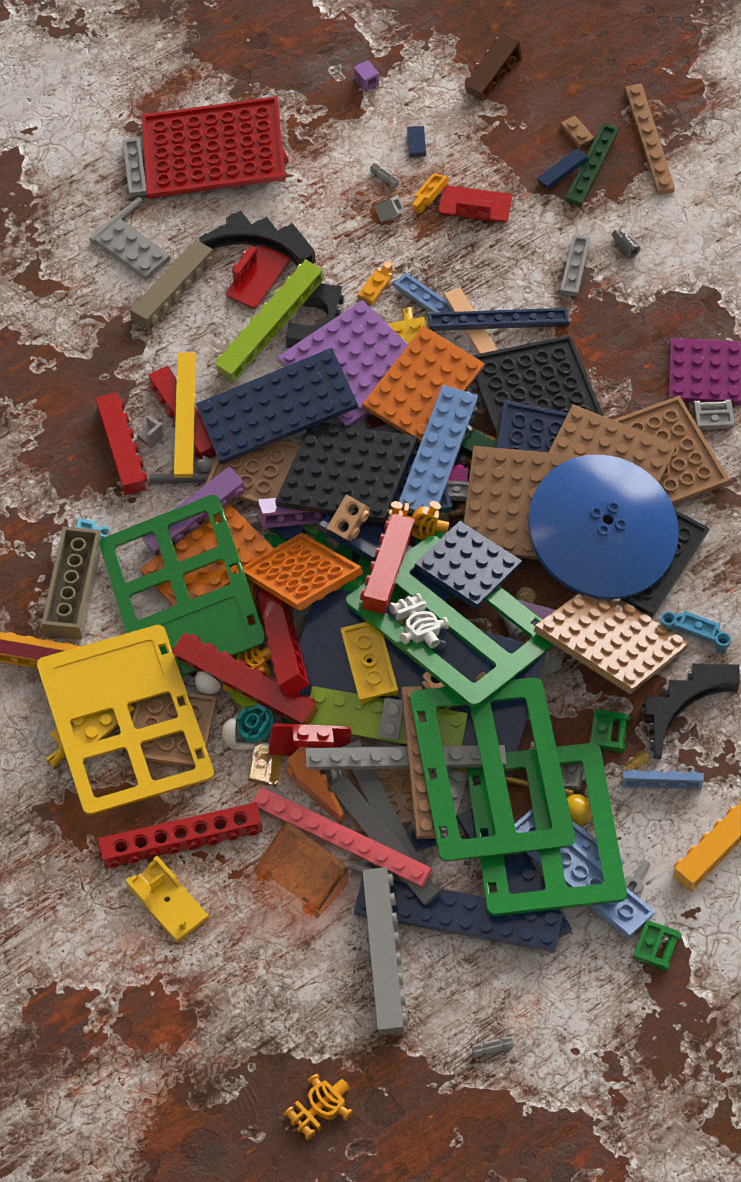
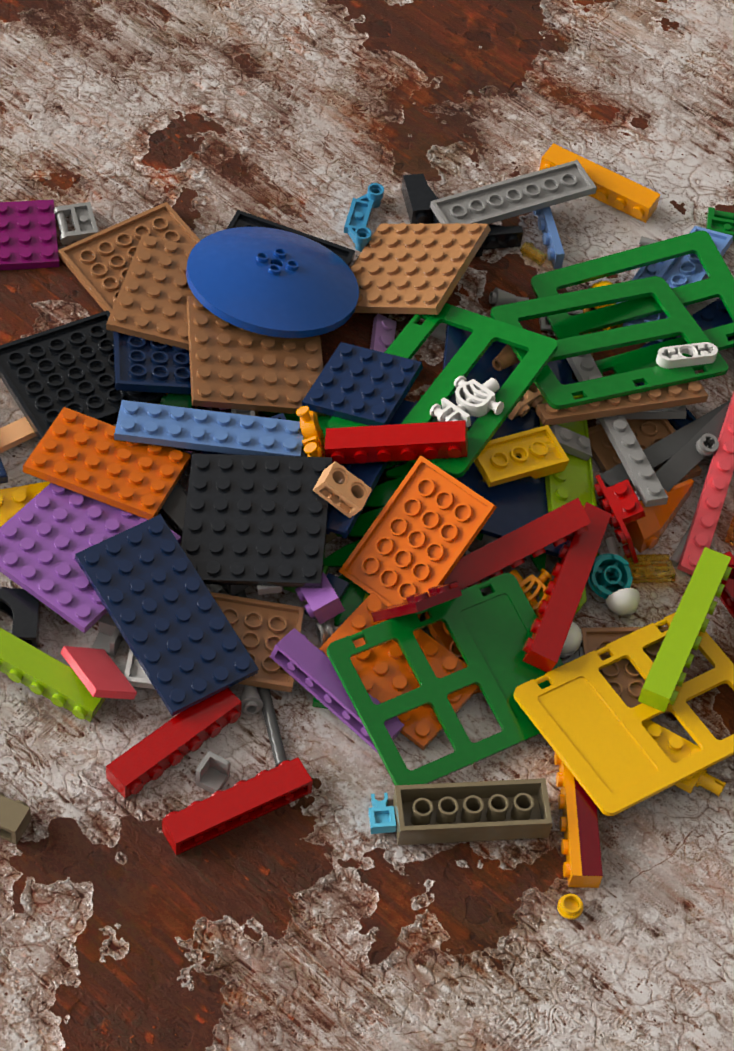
camera: 110 degrees left, 5 degrees down
yellow tile [174,352,196,478] -> none
green plate [590,709,630,754] -> none
none -> coral tile [61,646,137,700]
none -> dark red wing [371,581,462,622]
none -> light grey plate [430,160,597,224]
none -> light grey cone [489,287,529,308]
none -> lime brick [638,547,732,712]
none -> white beam [656,342,718,369]
none -> light grey bush [696,433,719,456]

